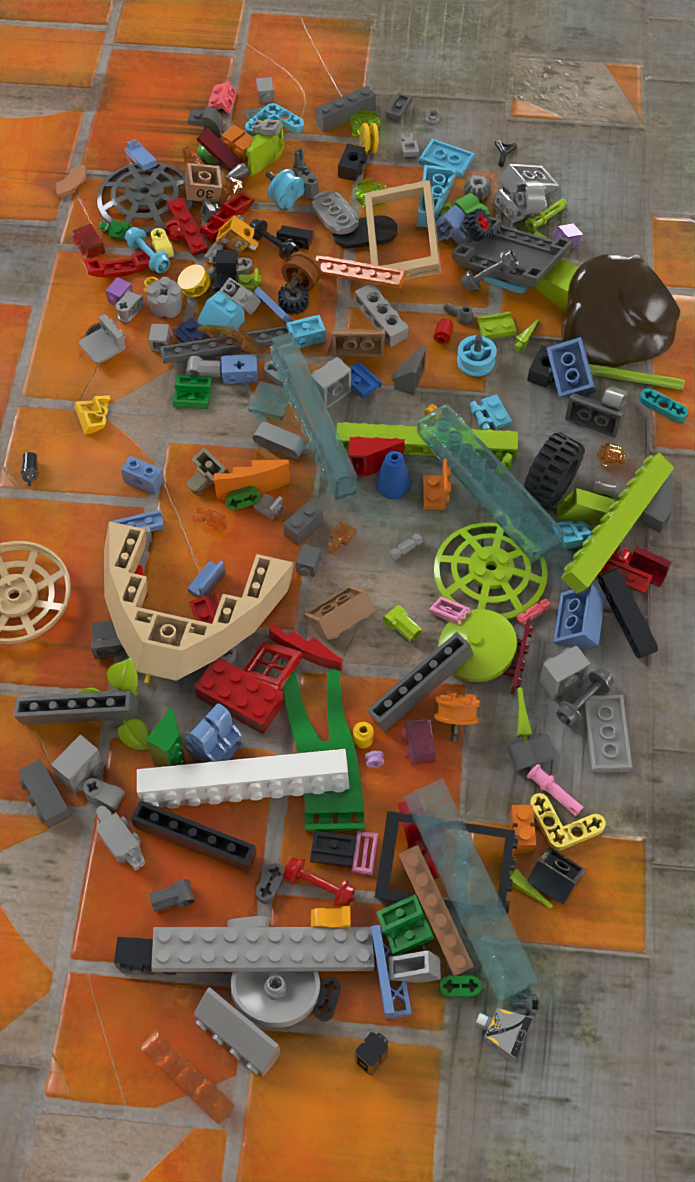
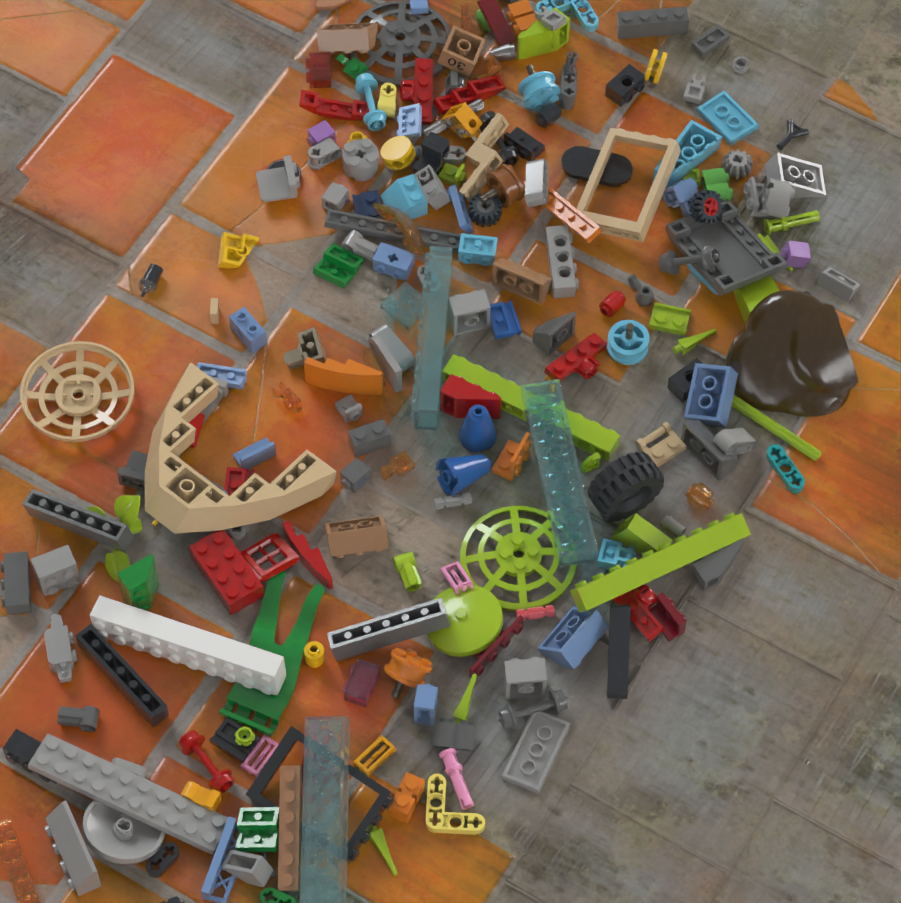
camera: 25 degrees right, 0 degrees up
light grey piece [83,778,125,812] -> none
medium blue connector [184,704,243,763] -> none
green beam [225,486,260,510] -> none
dark grey beam [256,863,284,904] -> none
light grey tile [311,191,359,234] -> none
clear neon green plate [350,110,381,136] -> none
clear neon green plate [355,178,387,208] -> none
lavender bush [365,751,384,768] -> none
medium azure plate [469,394,512,430] -> none
black slope [527,847,586,904] -> none
none -> tan tile [210,298,220,324]
none -> lime plate [235,727,255,746]
none -> medium nougat slope [317,22,378,54]
none -> light orange tile [353,735,396,777]
none -> light grey tile [368,335,403,393]
none -> light blue bracket [397,103,422,139]
none -> medium blue brick [414,684,438,726]
none -> blue cone [436,454,491,496]
none -> tan bracket [459,113,509,203]
none -> beam [525,159,549,207]
none -> black brick [535,103,562,128]
none -> red plate [544,332,608,383]
none -> tan plate [635,422,686,467]
none -> light grey slope [818,267,860,301]

